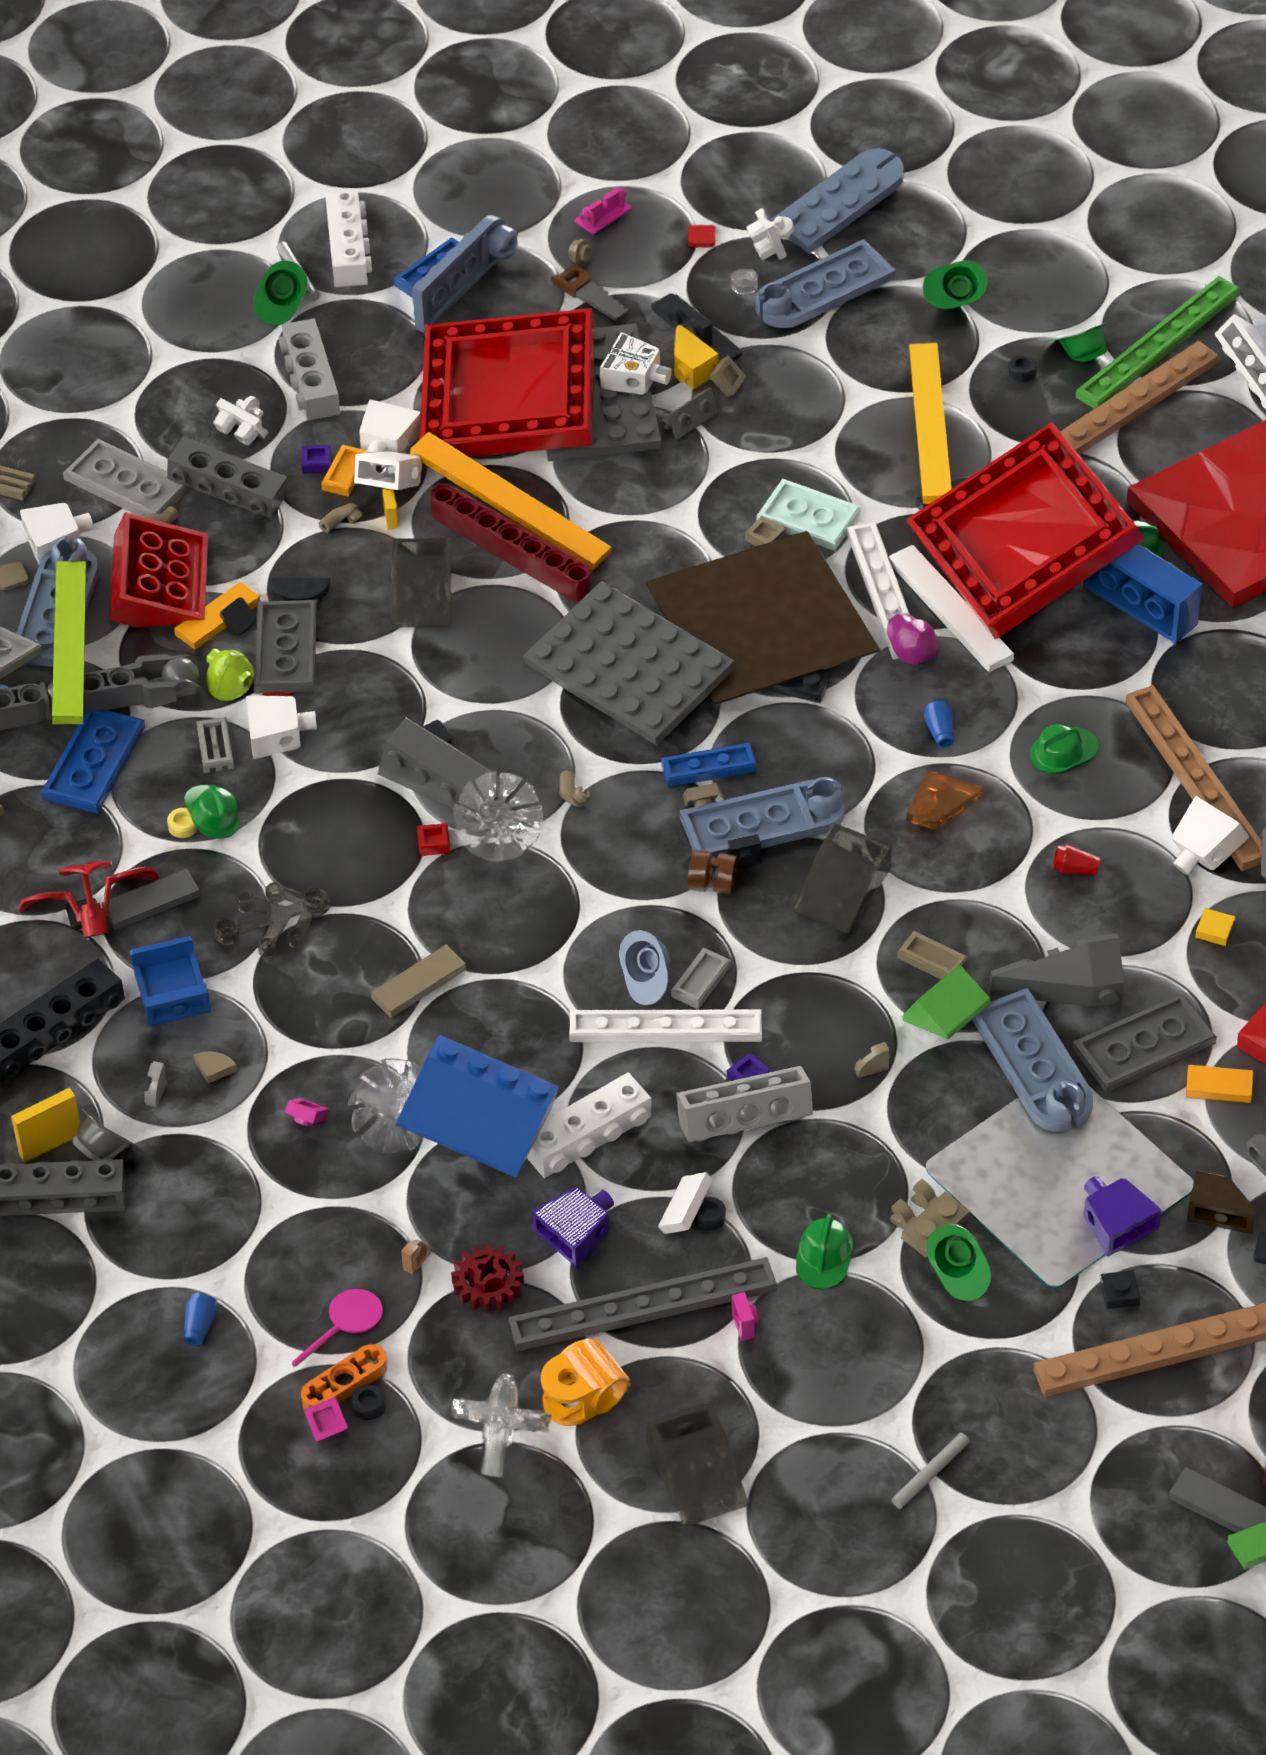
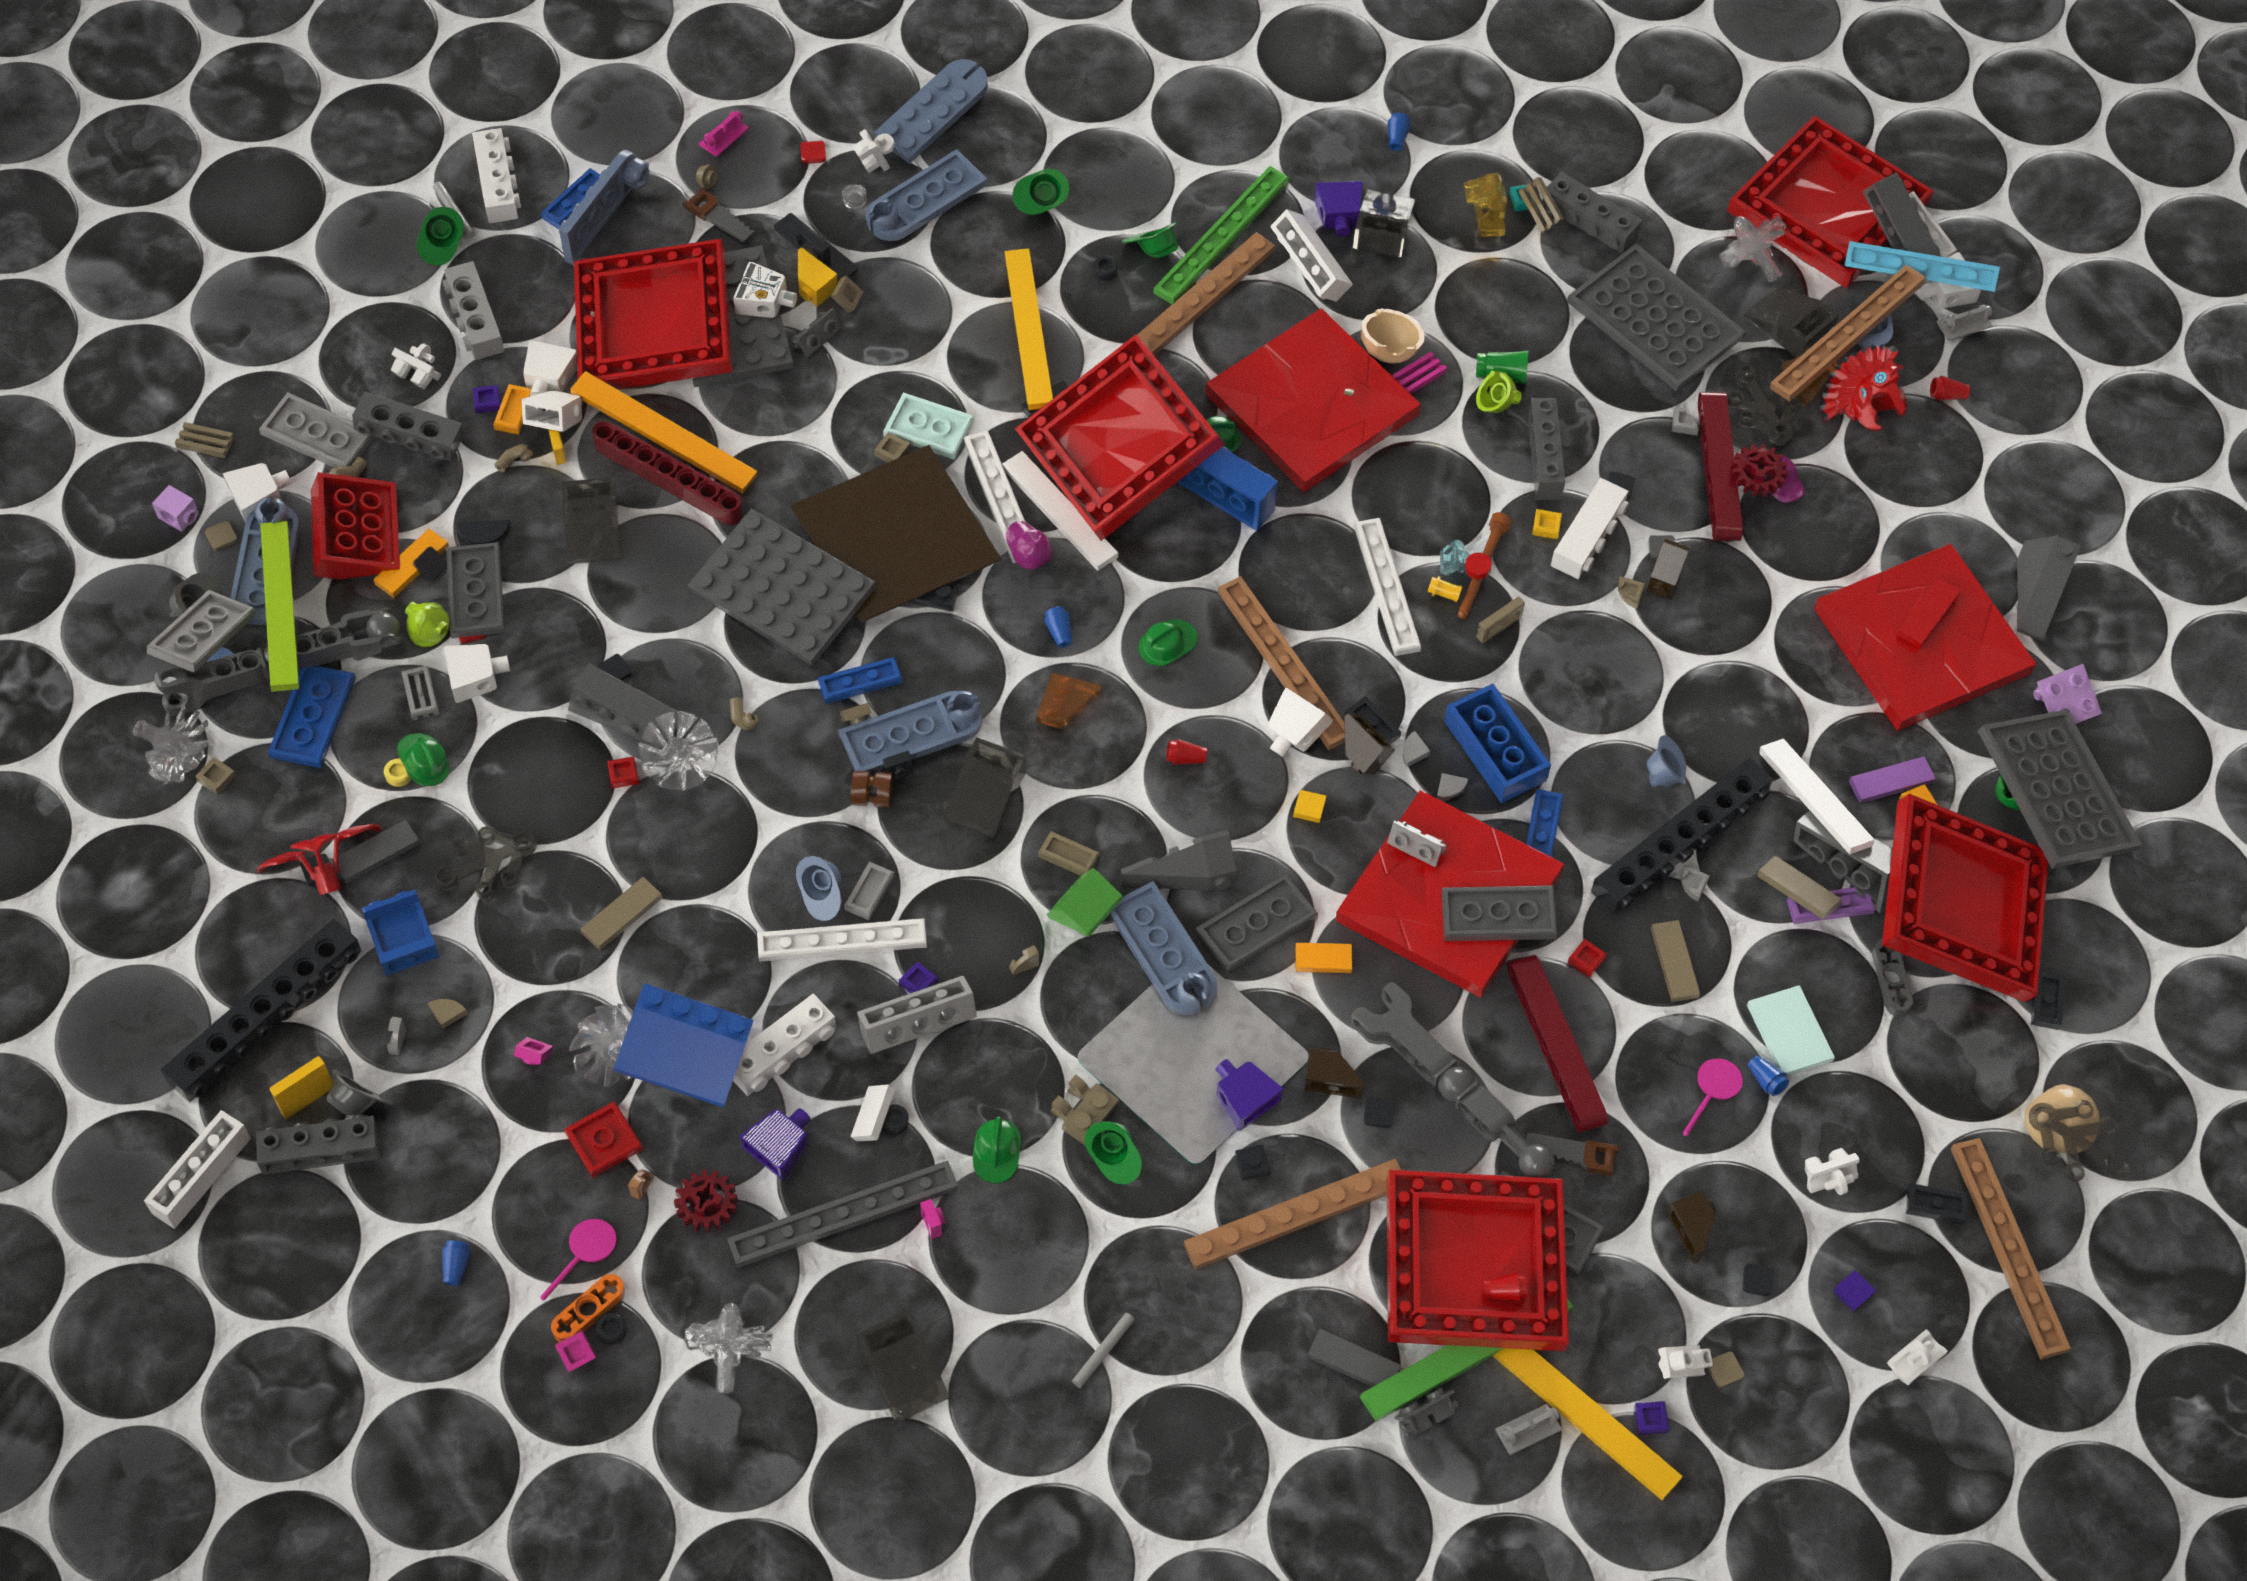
camera: 10 degrees left, 10 degrees up
light orange piece [541,1338,631,1426] -> none
none -> red tile [564,1101,643,1178]

